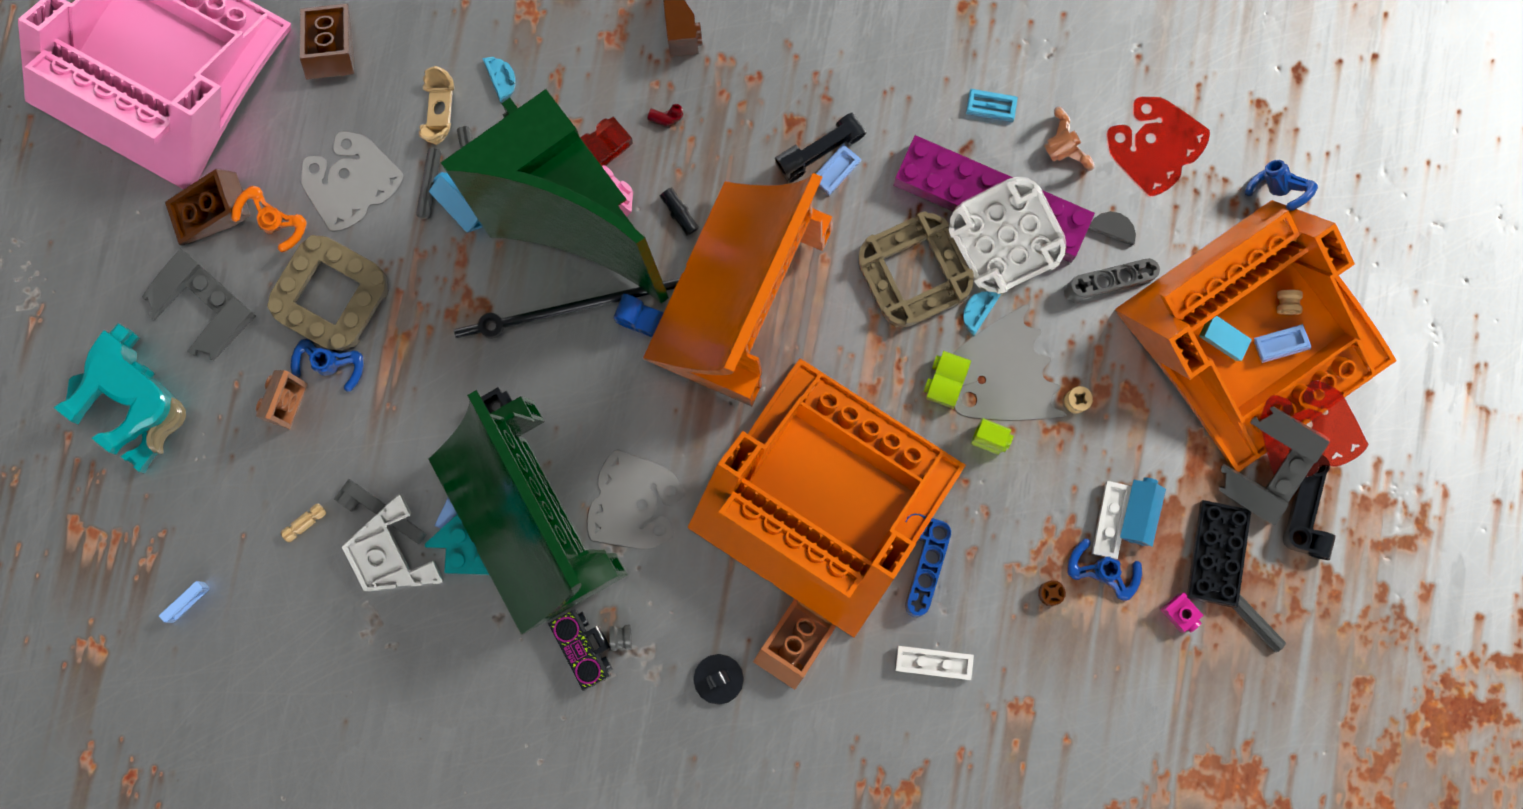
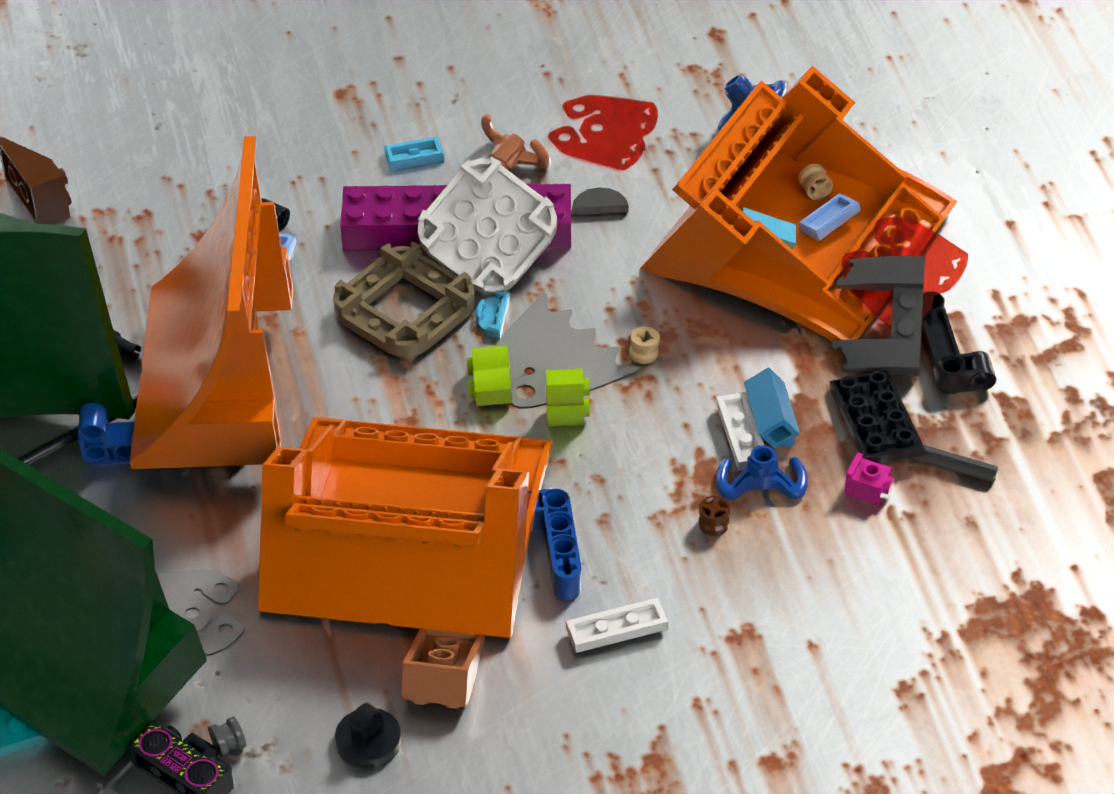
camera: 25 degrees left, 35 degrees down
dark grey beam [1064,258,1160,303] -> none

